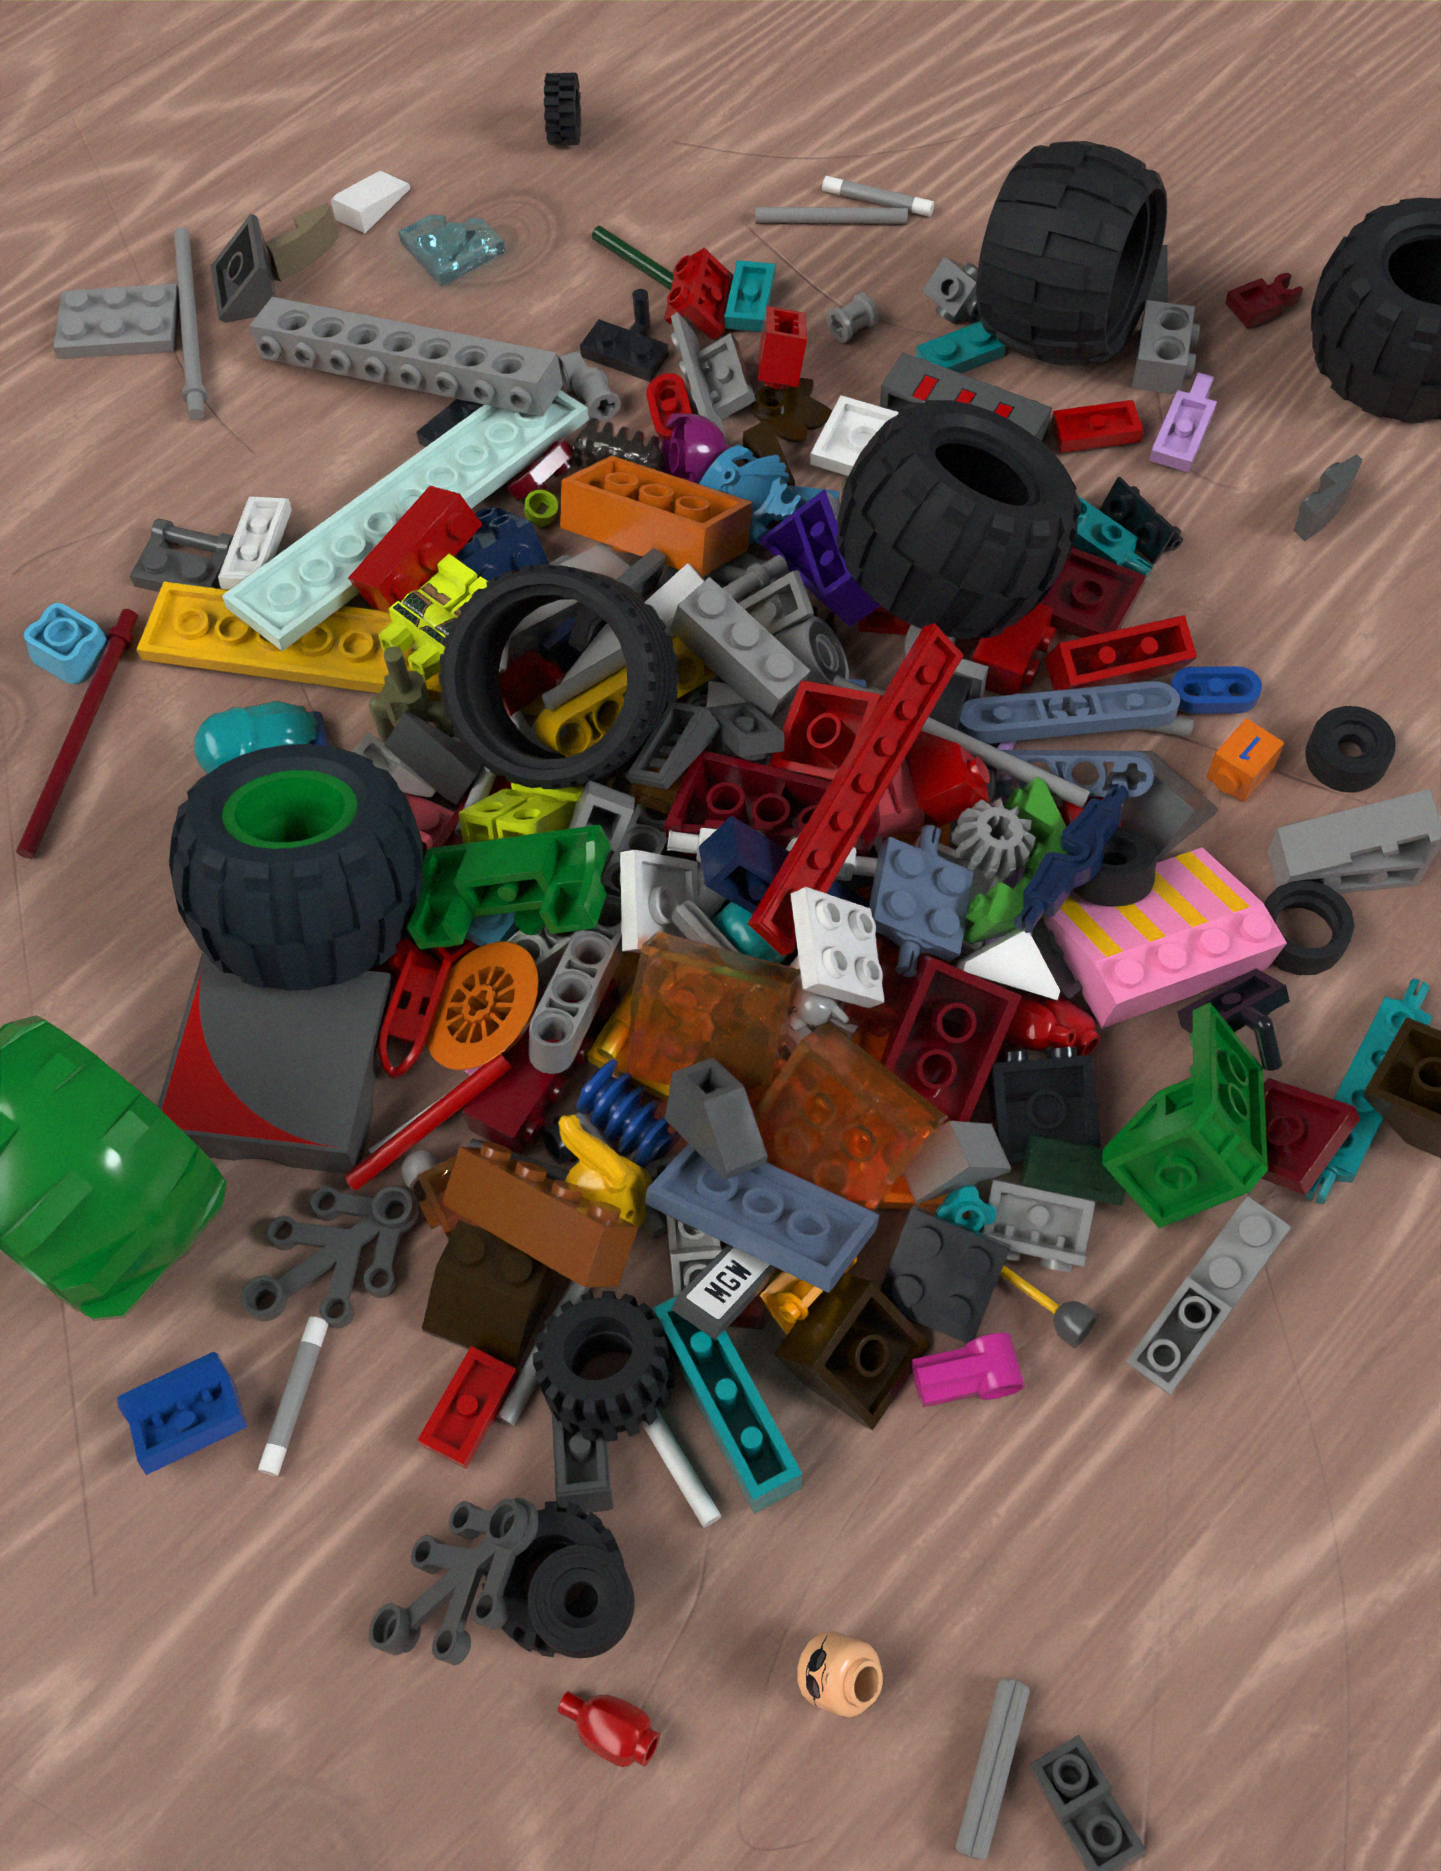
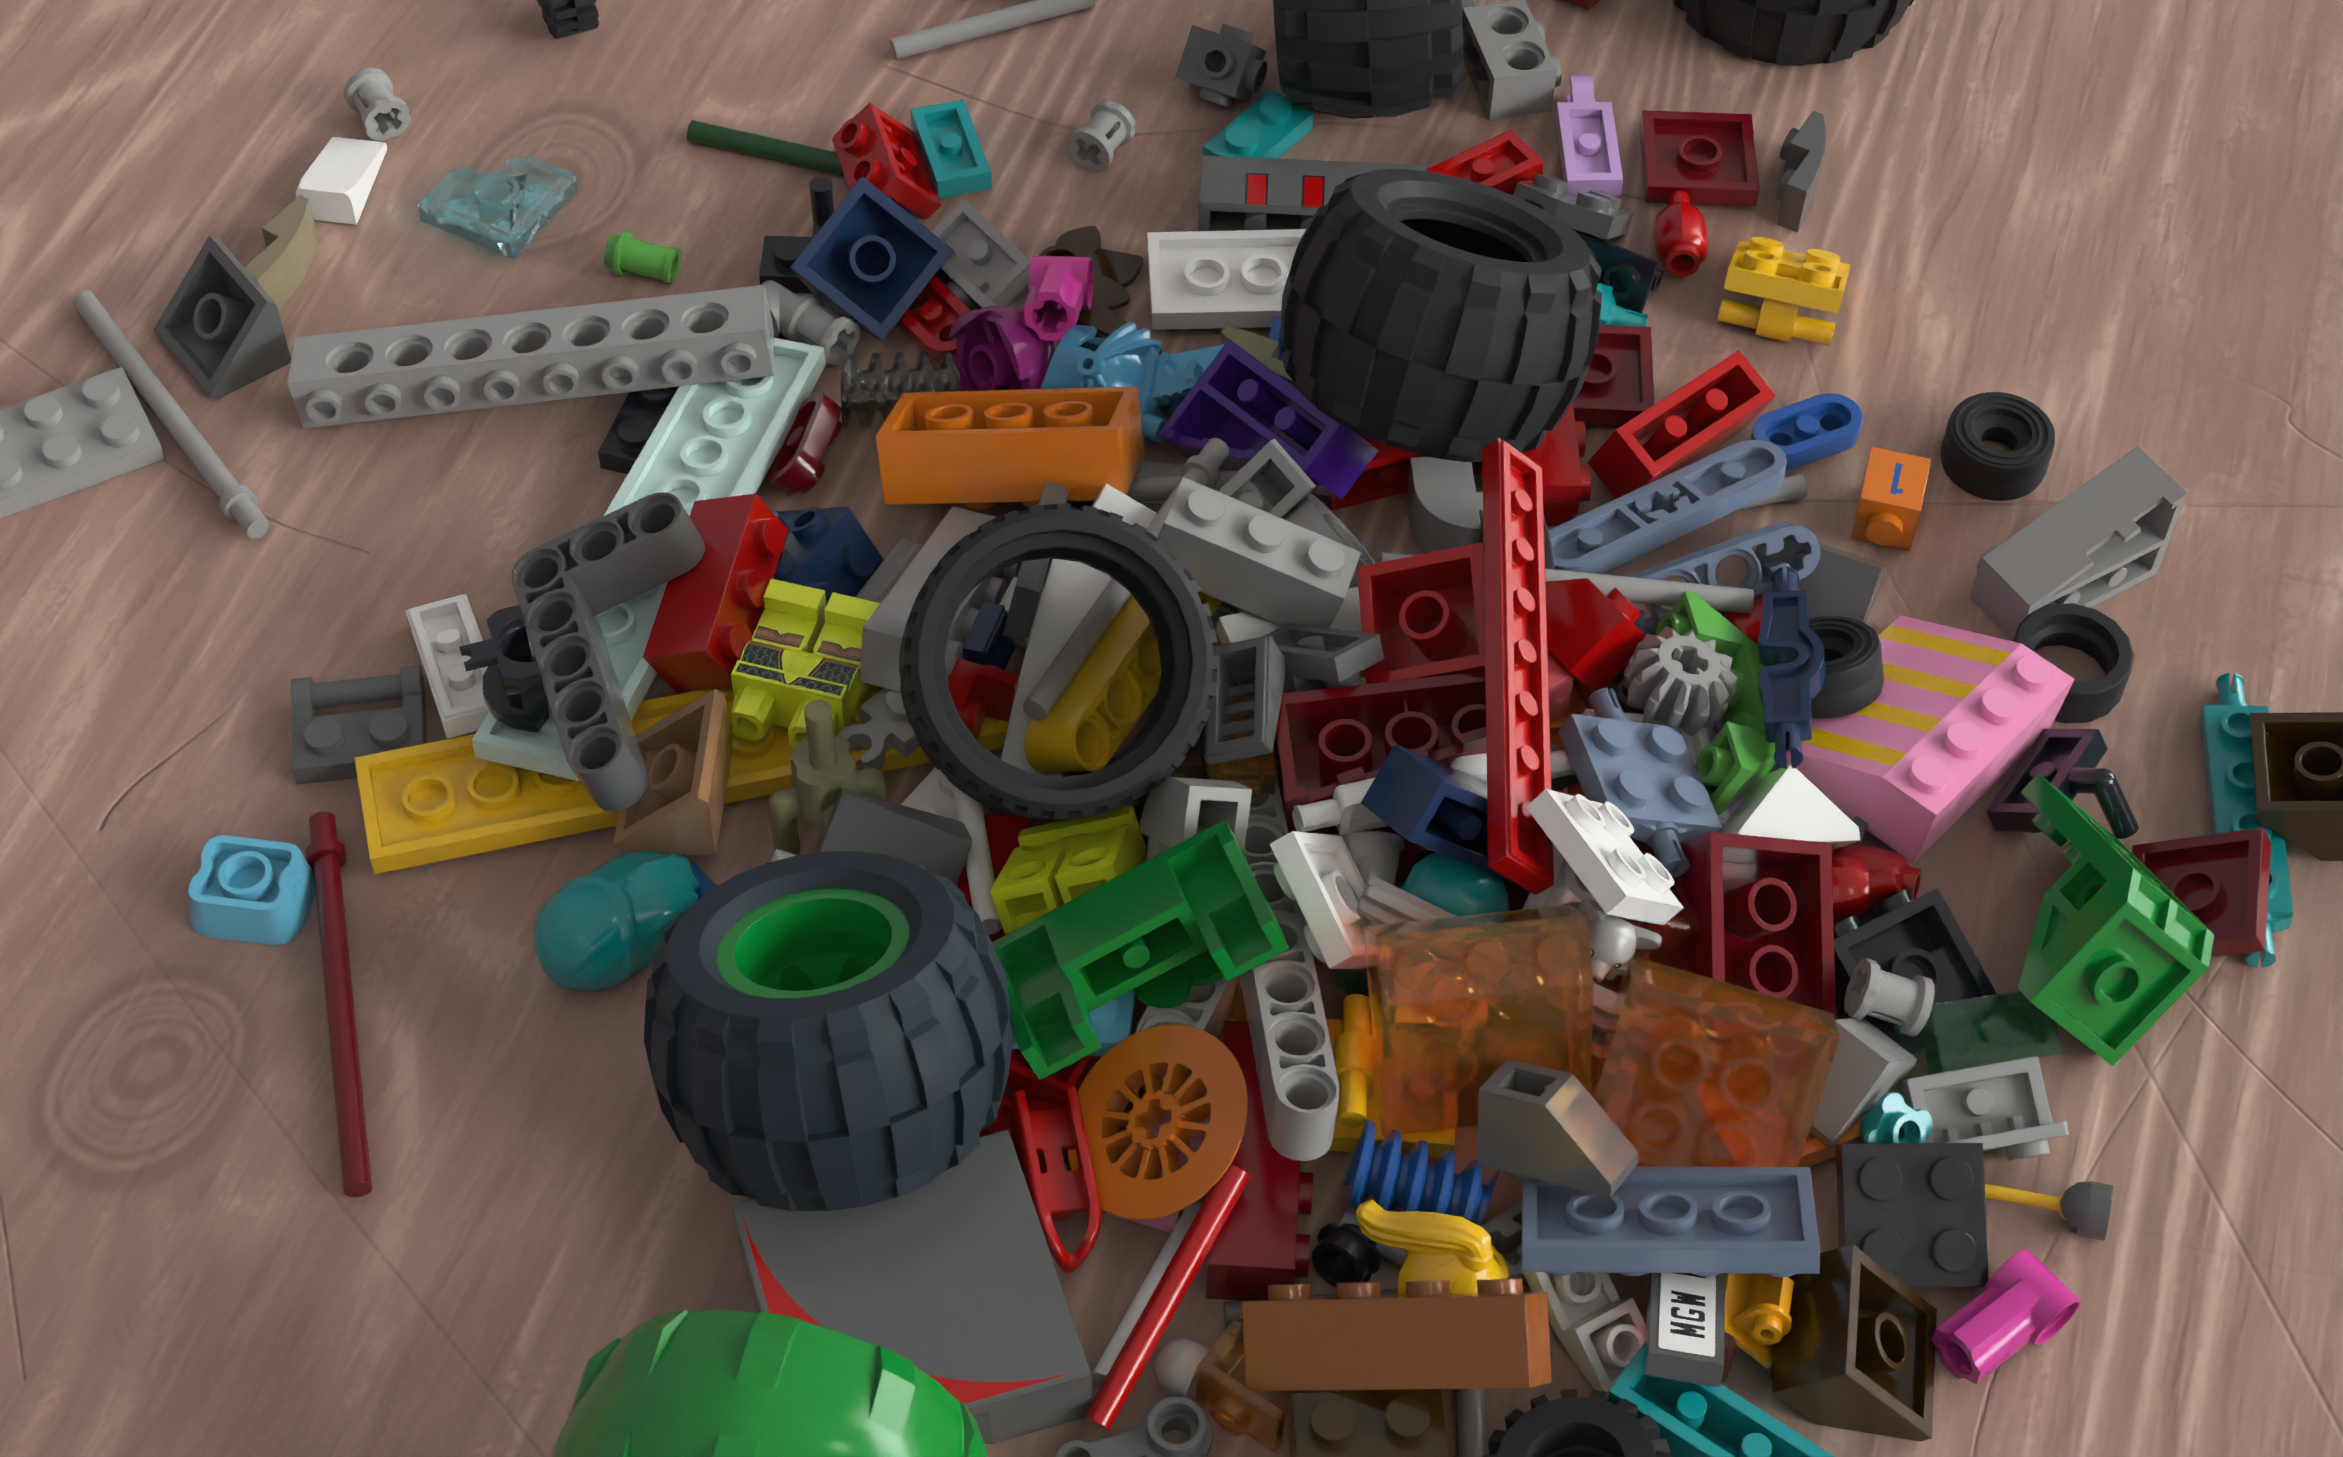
camera: 30 degrees left, 10 degrees down
lime hinge [524,490,558,528] -> none
red brick [758,306,807,389] -> none
light grey slope [1125,1196,1292,1395] -> none
none -> light grey bush [344,68,411,141]
none -> black piece [459,605,550,733]
none -> dark grey beam [511,492,705,812]
none -> bright green pin [604,231,681,284]
none -> medium nougat slope [613,689,732,856]
none -> dark blue slope [790,176,954,342]
none -> dark pink piece [1024,256,1094,341]
none -> dark grey plate [1513,173,1634,239]
none -> dark red plate [1639,110,1760,206]
none -> red plant [1654,190,1708,277]
none -> yellow plate [1717,237,1851,346]
none -> light grey bush [1844,958,1935,1037]

